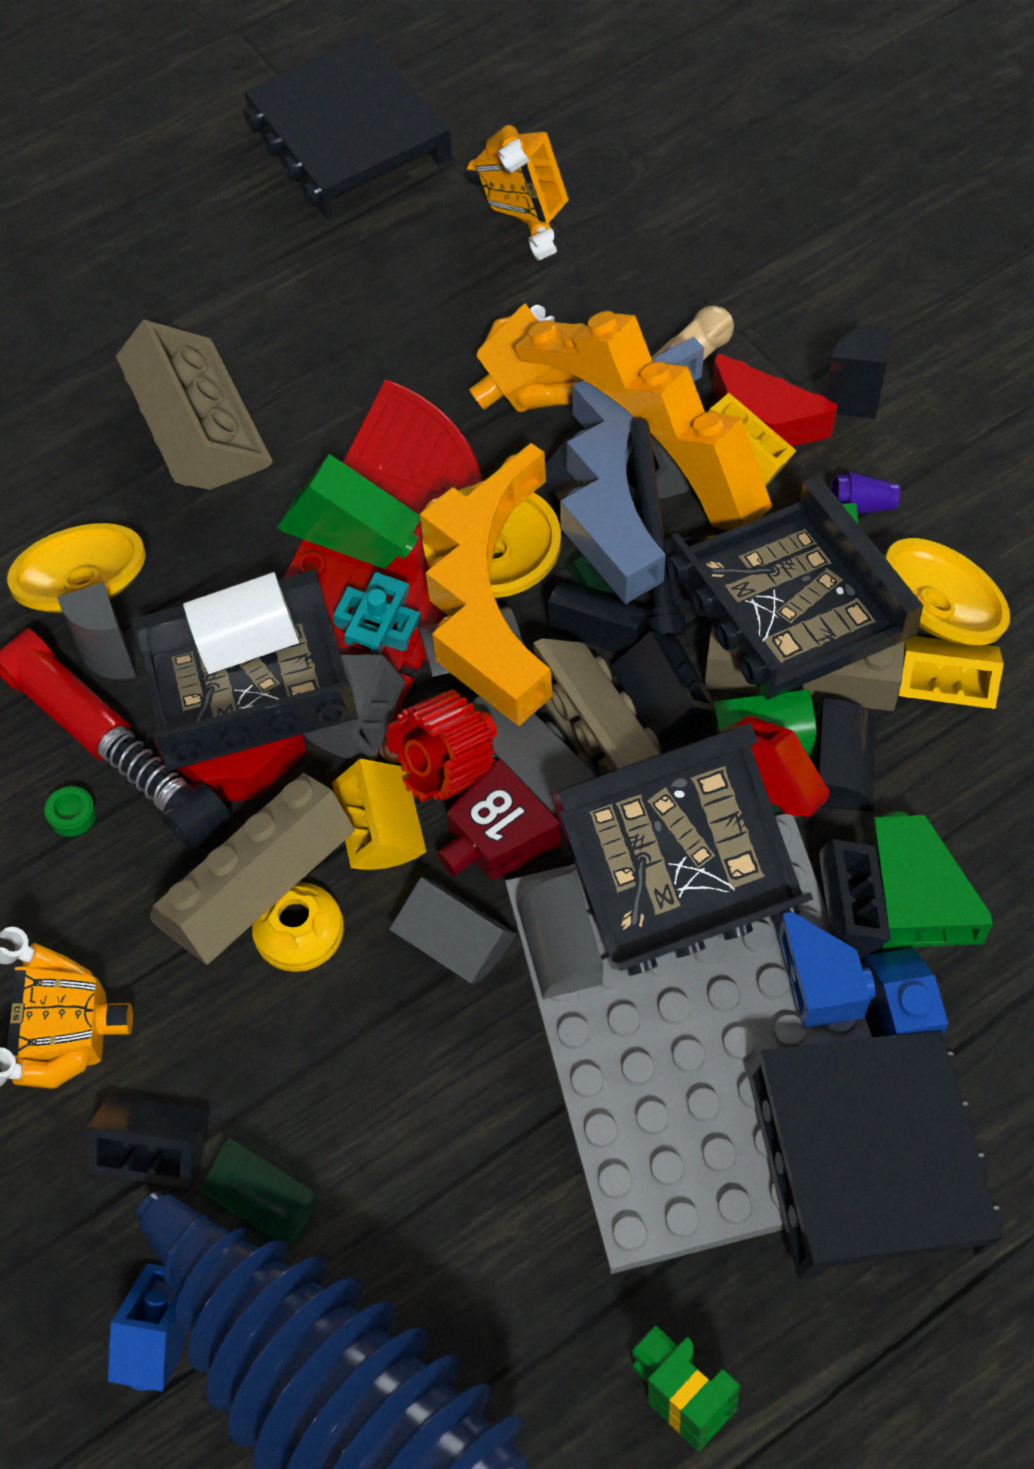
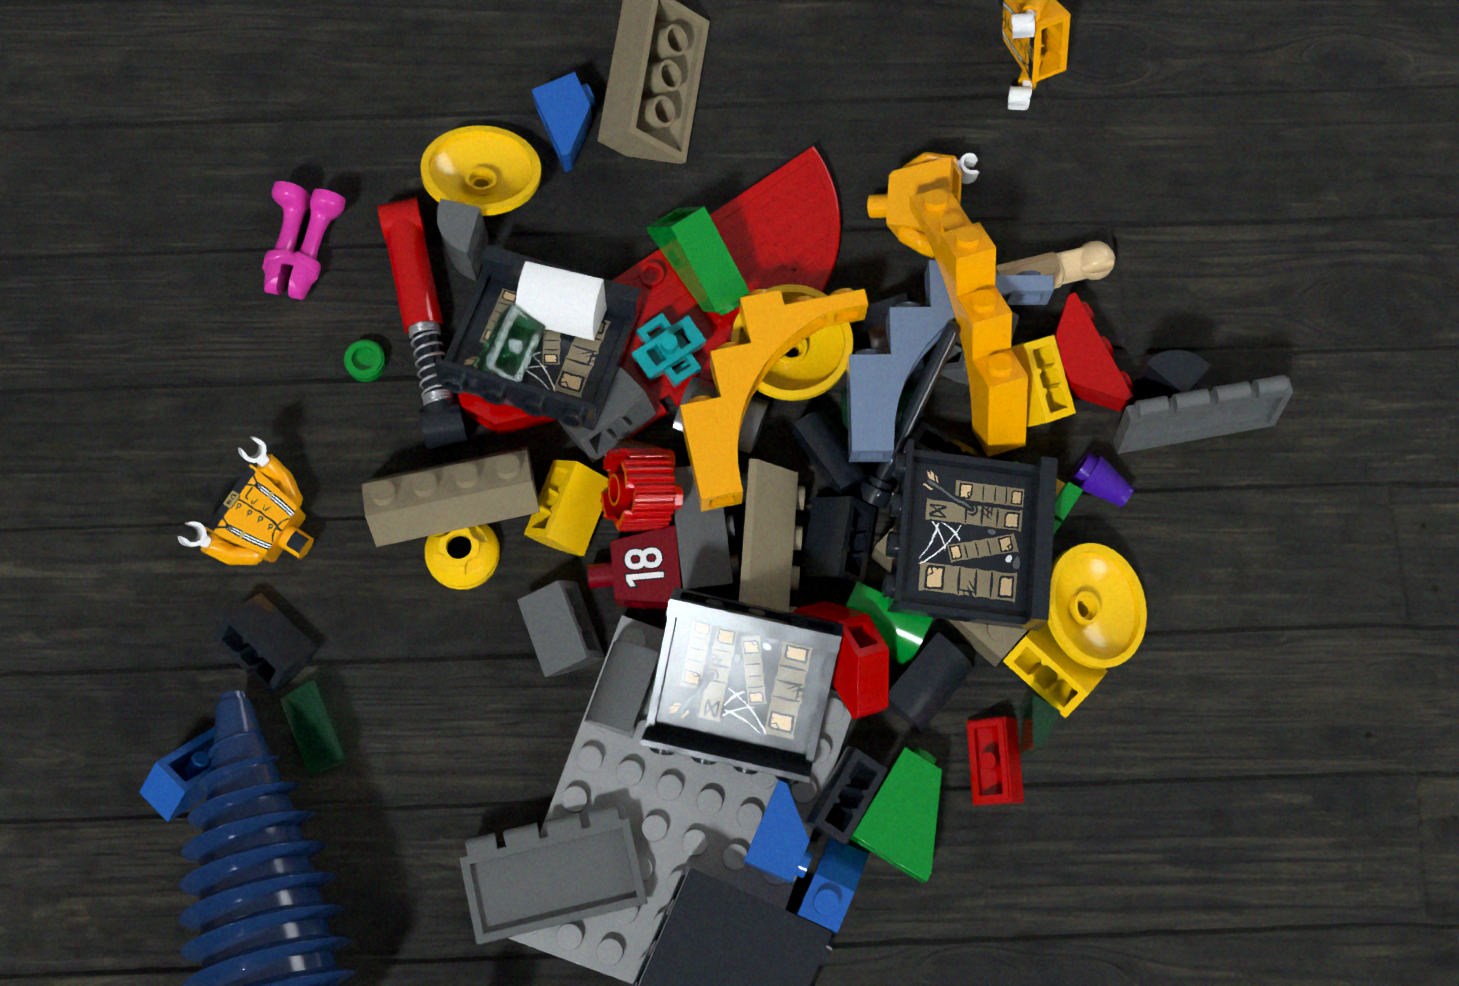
camera: 30 degrees right, 15 degrees up
none -> dark grey hinge [459,803,648,945]
none -> clear green slope [474,304,546,383]
none -> blue slope [532,72,596,172]
none -> red slope [966,716,1024,806]
none -> clear green slope [1020,695,1061,758]
none -> dark grey hinge [1113,374,1293,454]

